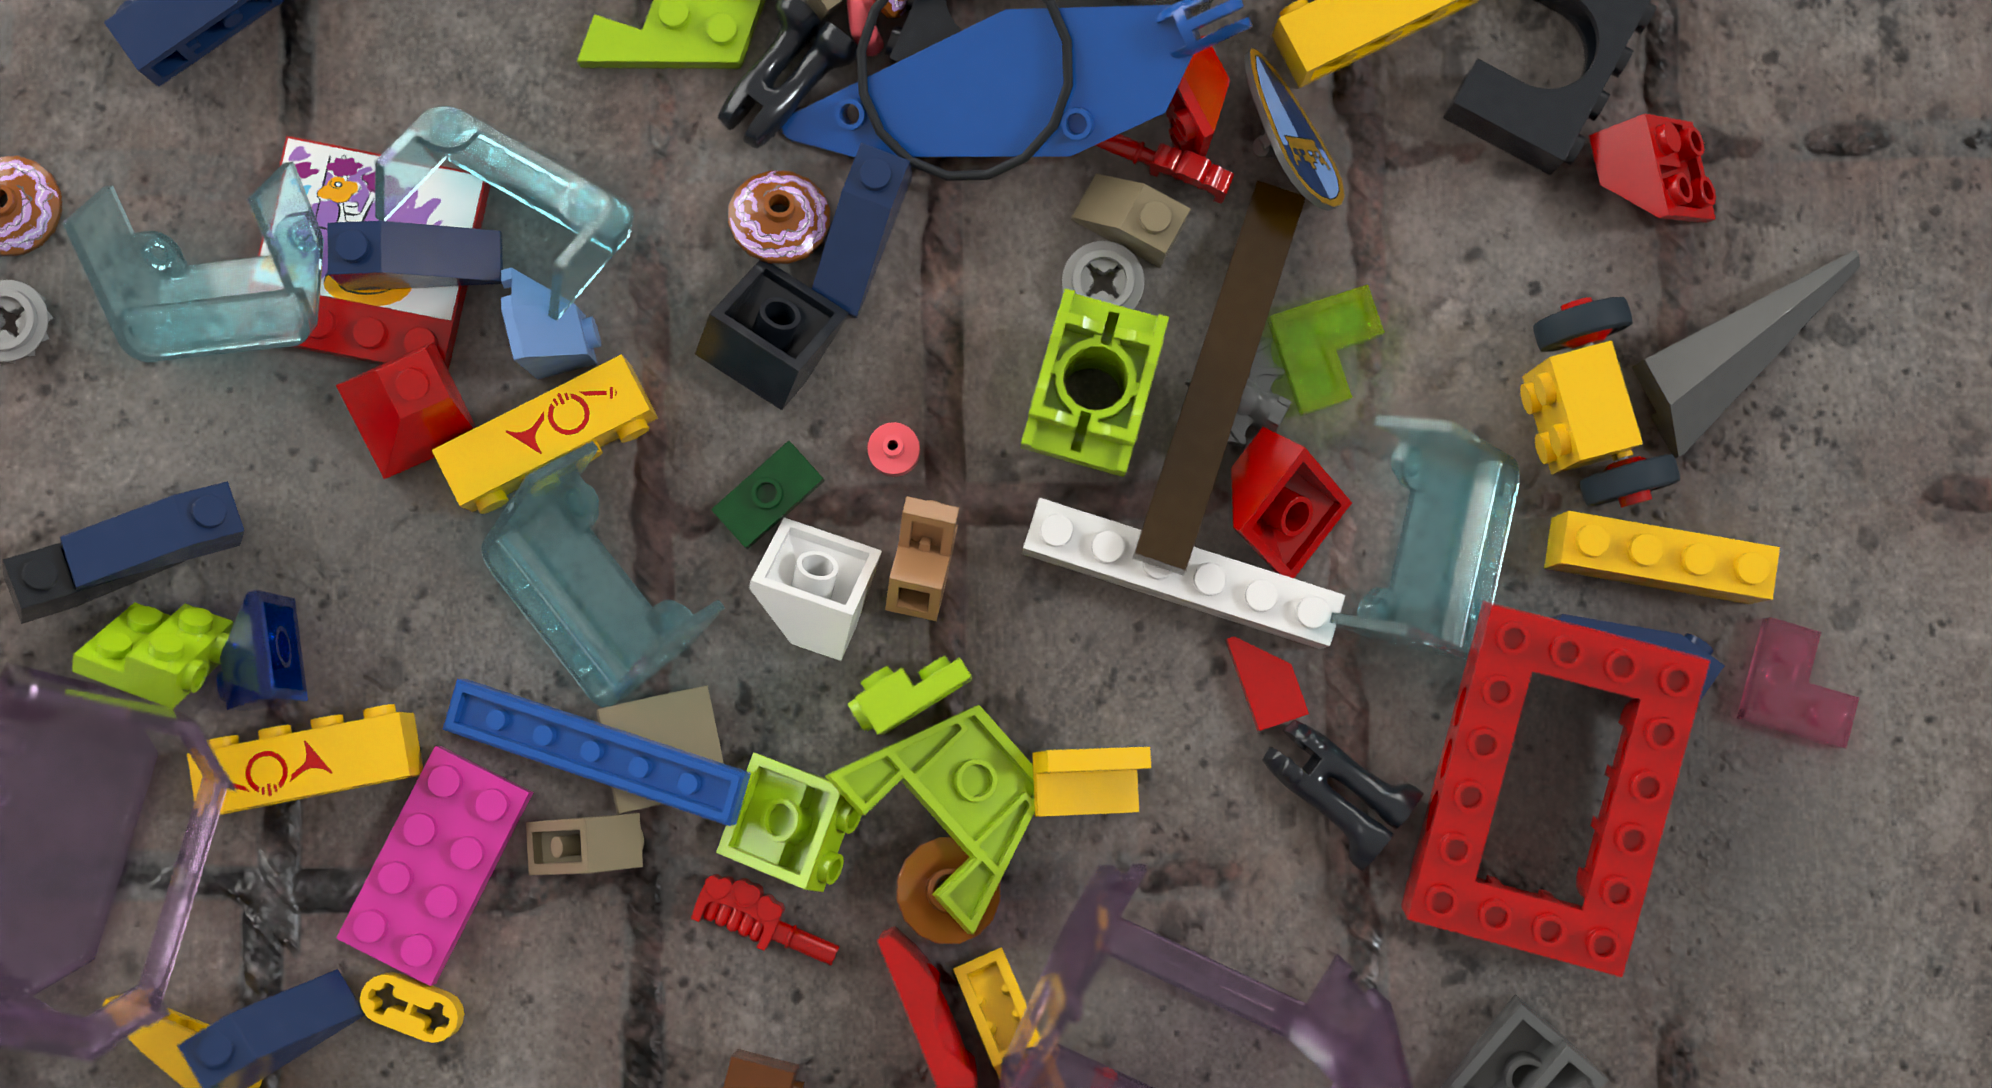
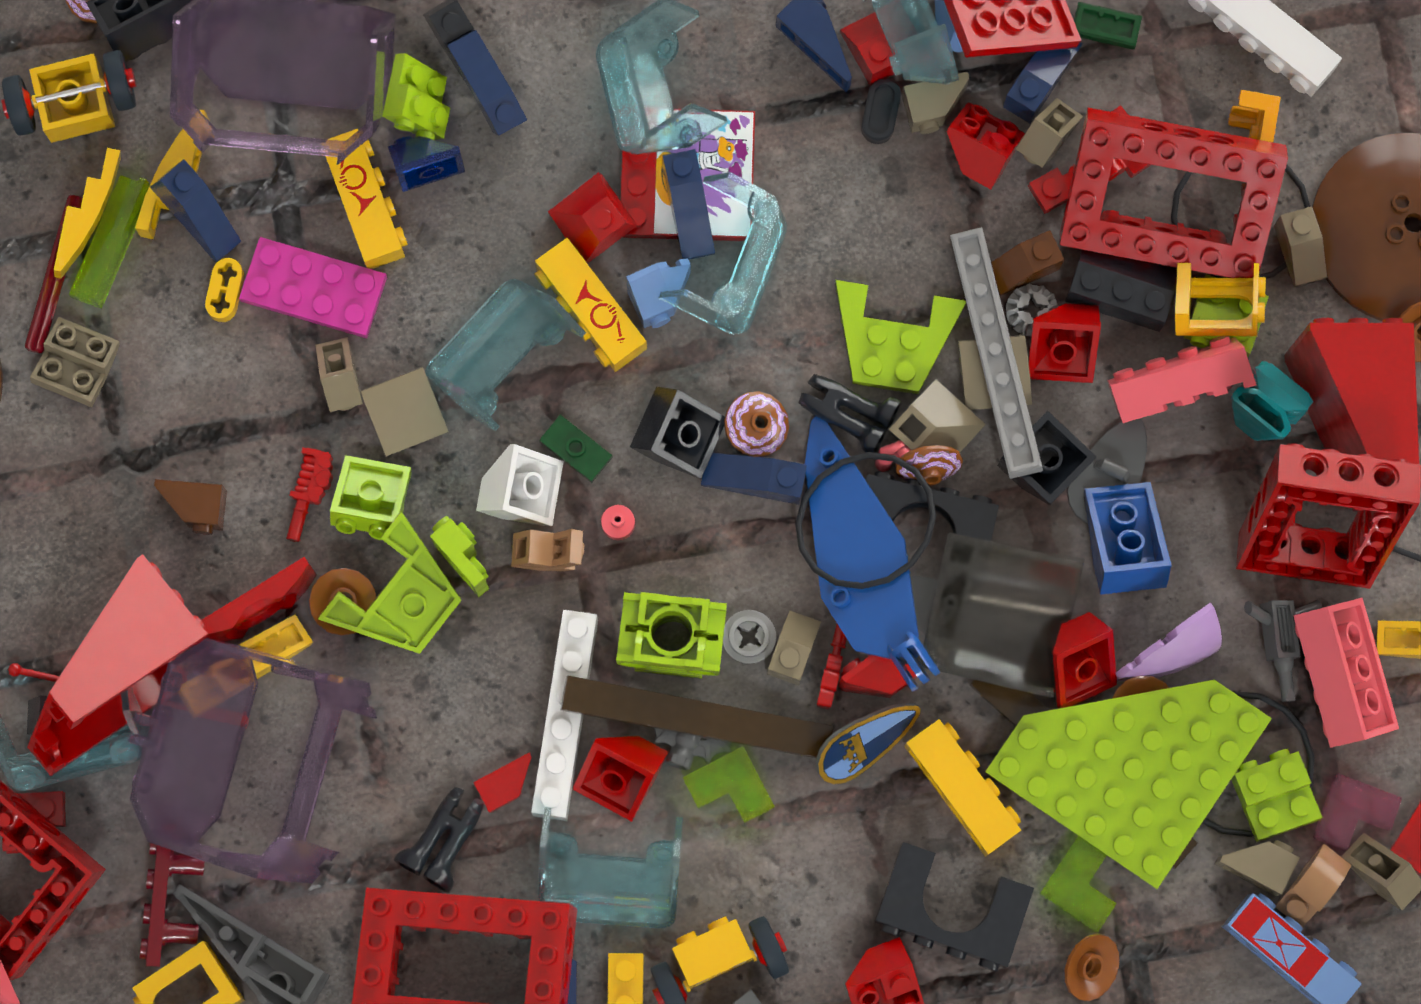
camera: 80 degrees right, 5 degrees down
blue tile [442,679,751,826] -> none
yellow panel [1032,747,1151,817] -> none

